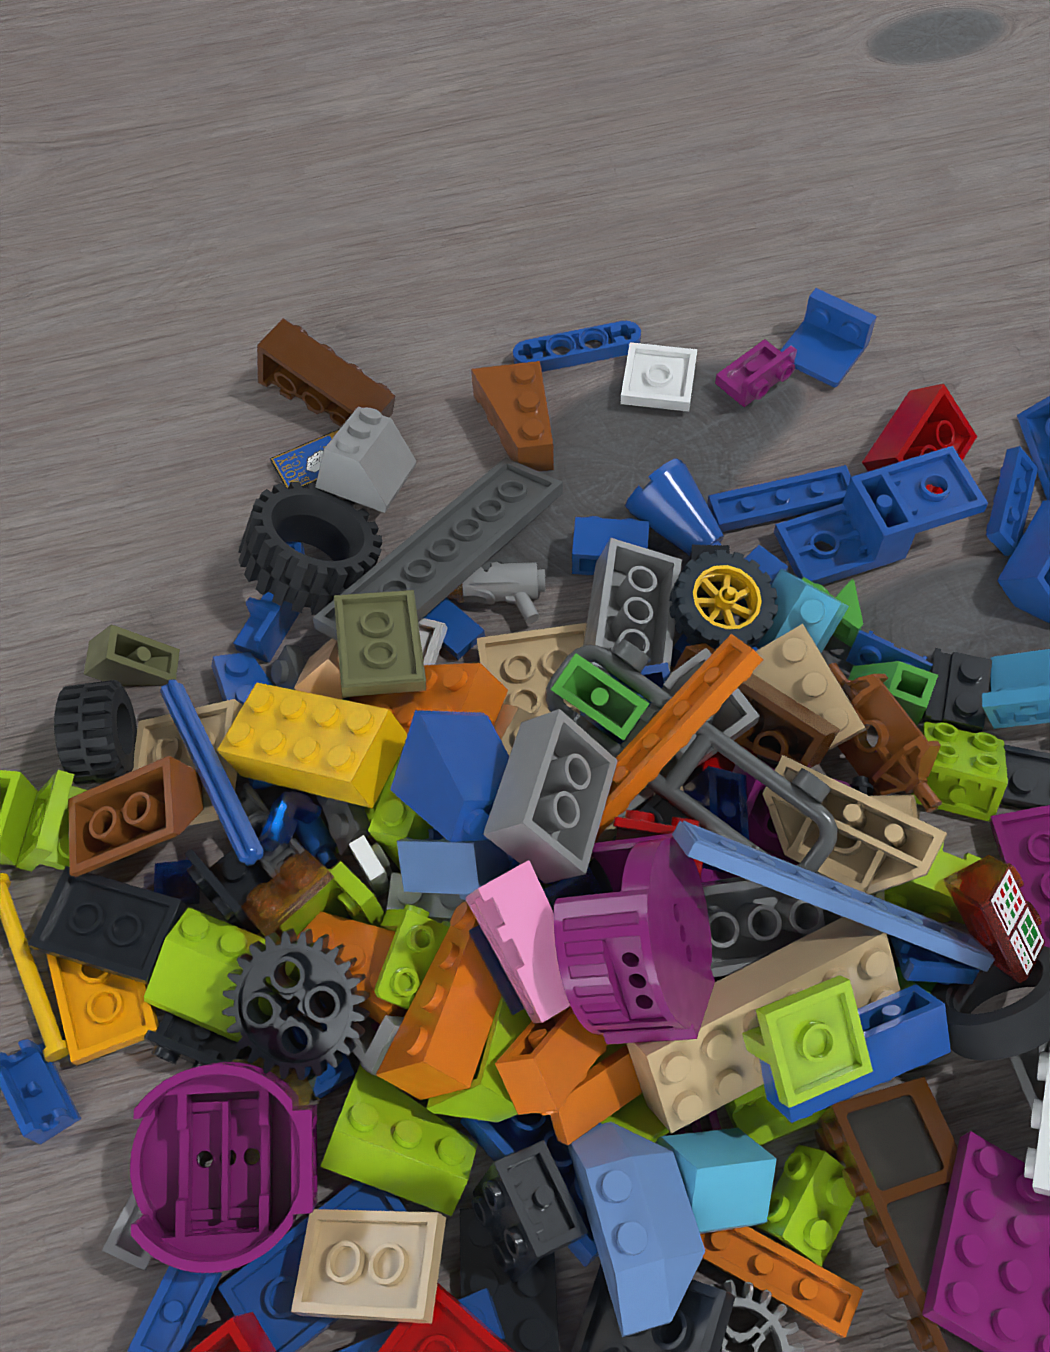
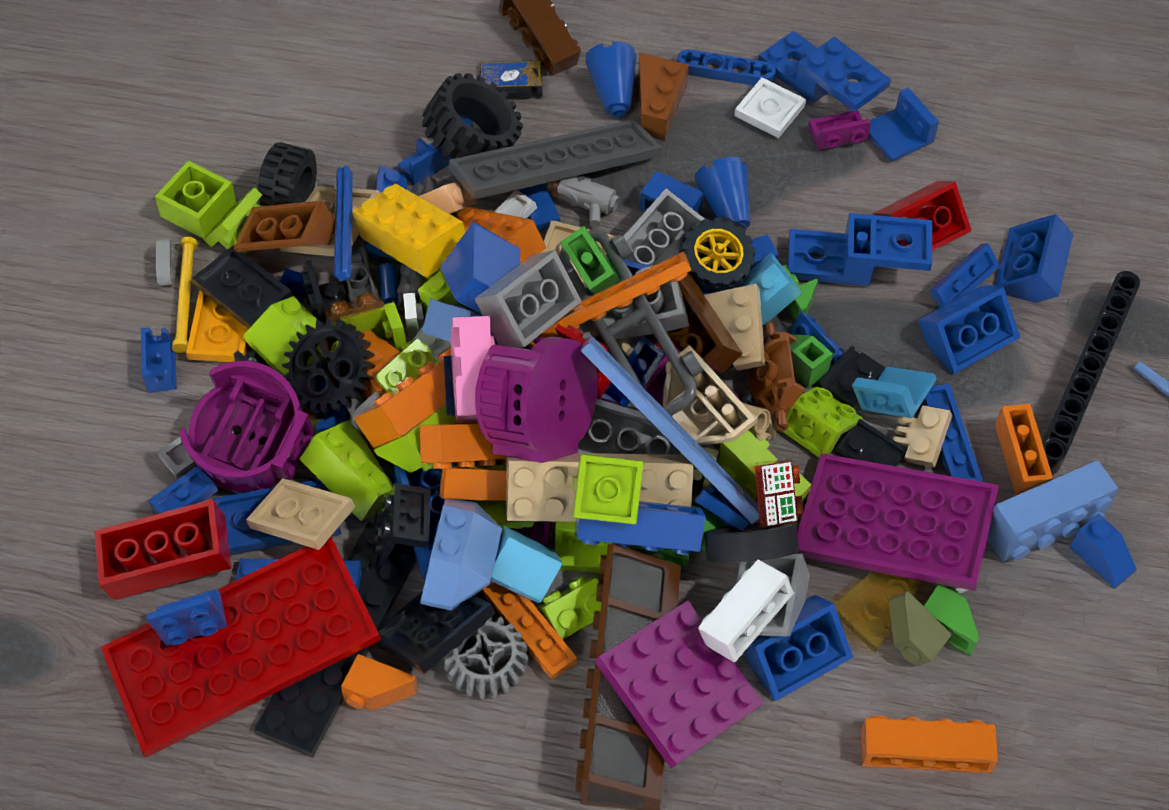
camera: 20 degrees right, 5 degrees down
olive slope [84,624,180,686] -> none
clear blue bracket [258,791,322,852] -> none
light grey slope [315,406,417,513] -> none
olive tile [334,590,426,697] -> none
blue plate [707,465,851,532] -> none
none -> blue cone [585,41,636,118]
none -> blue bracket [758,31,891,112]

